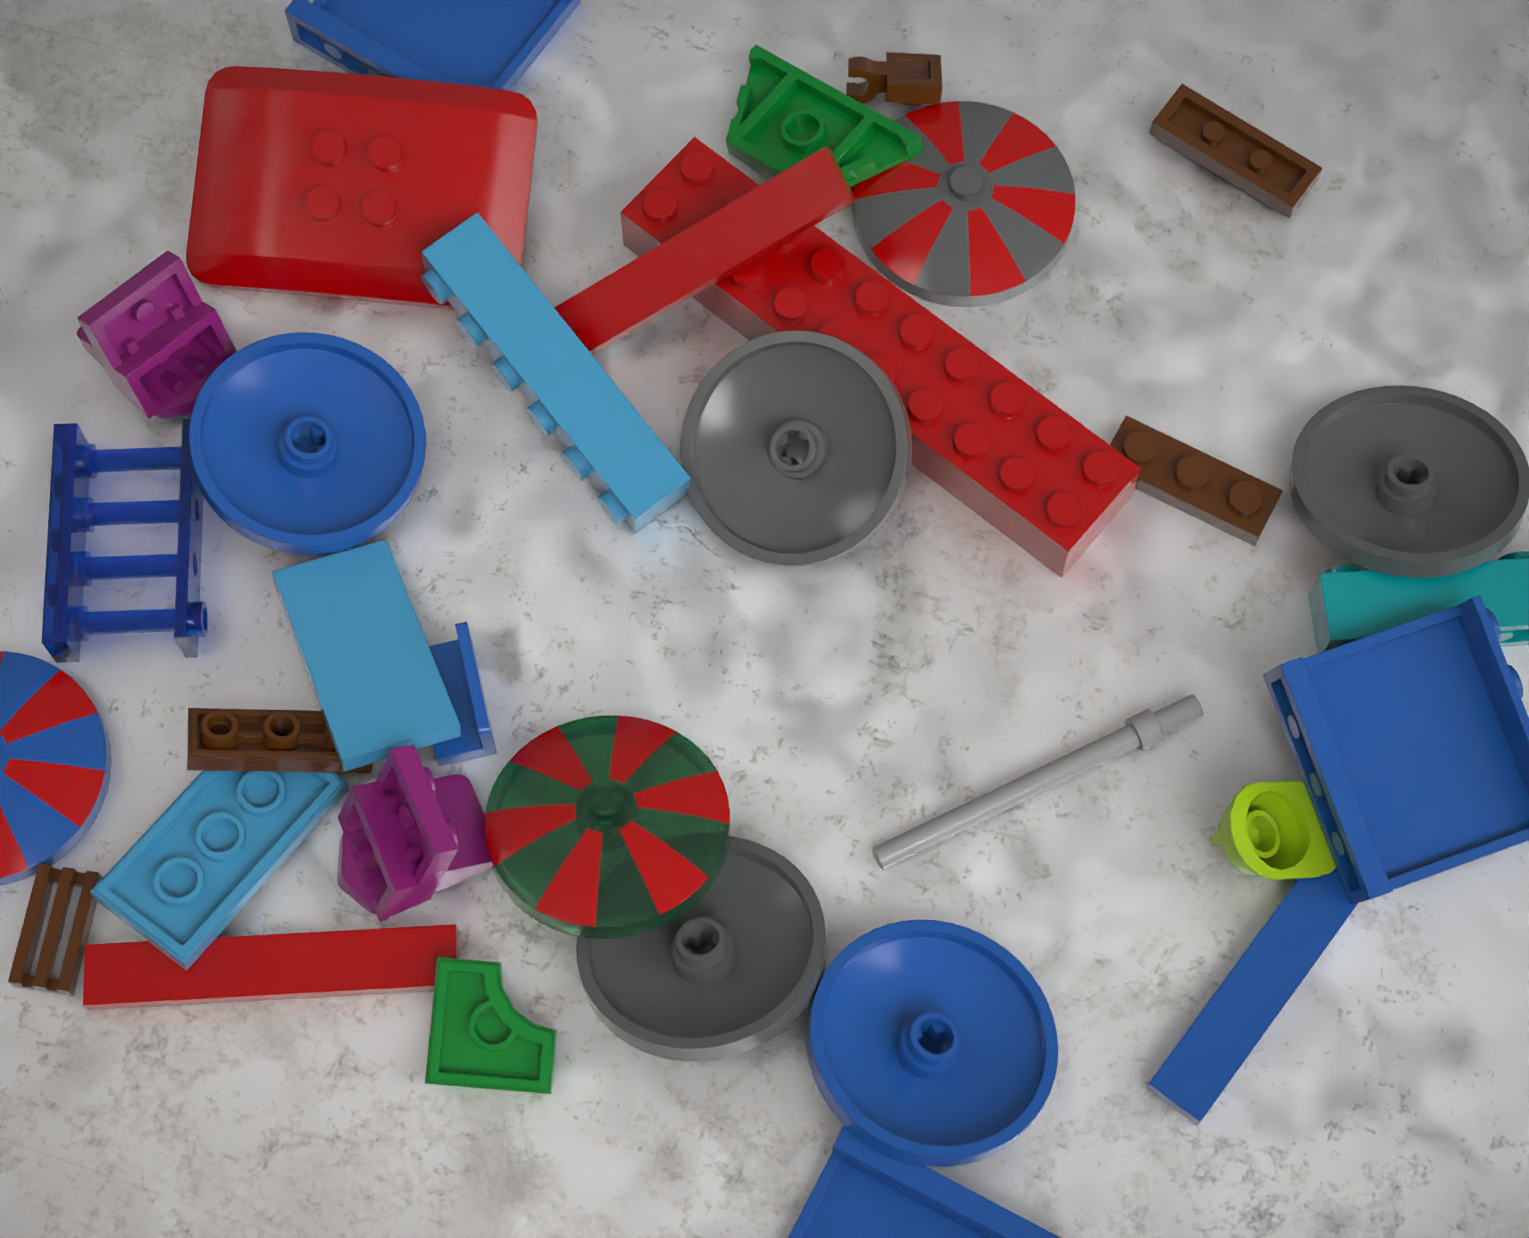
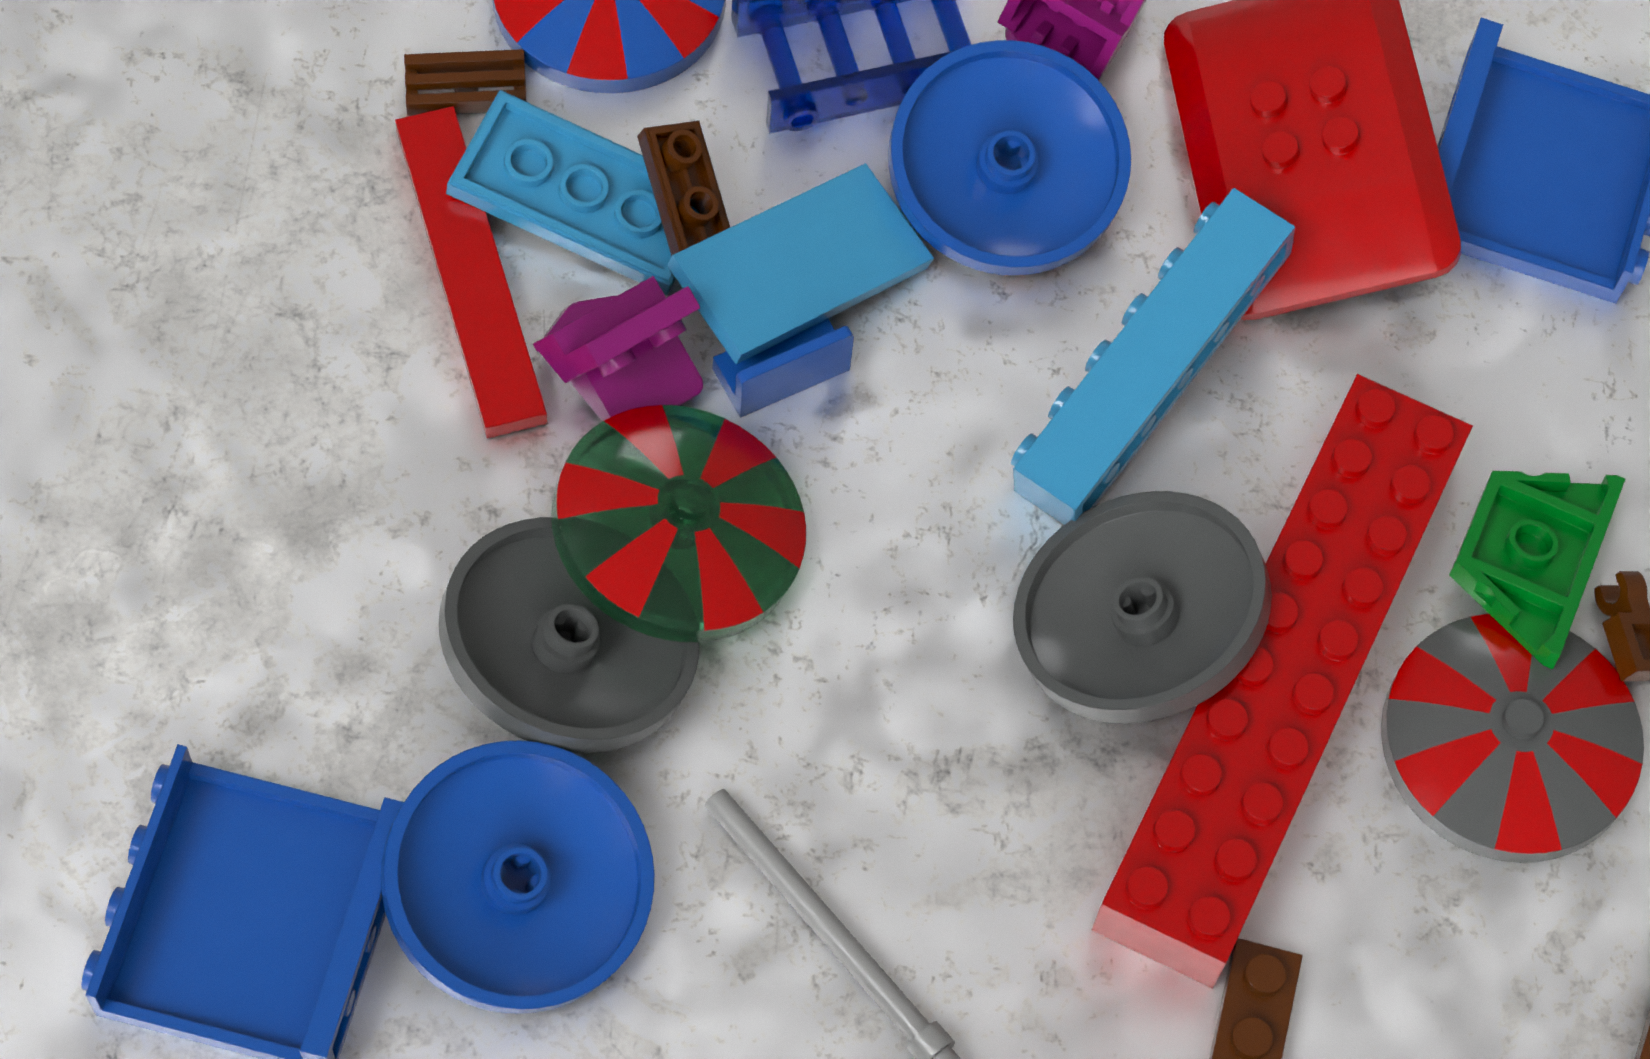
camera: 70 degrees right, 5 degrees down
green tile [425,957,557,1094] -> none
red tile [554,147,856,355] -> none

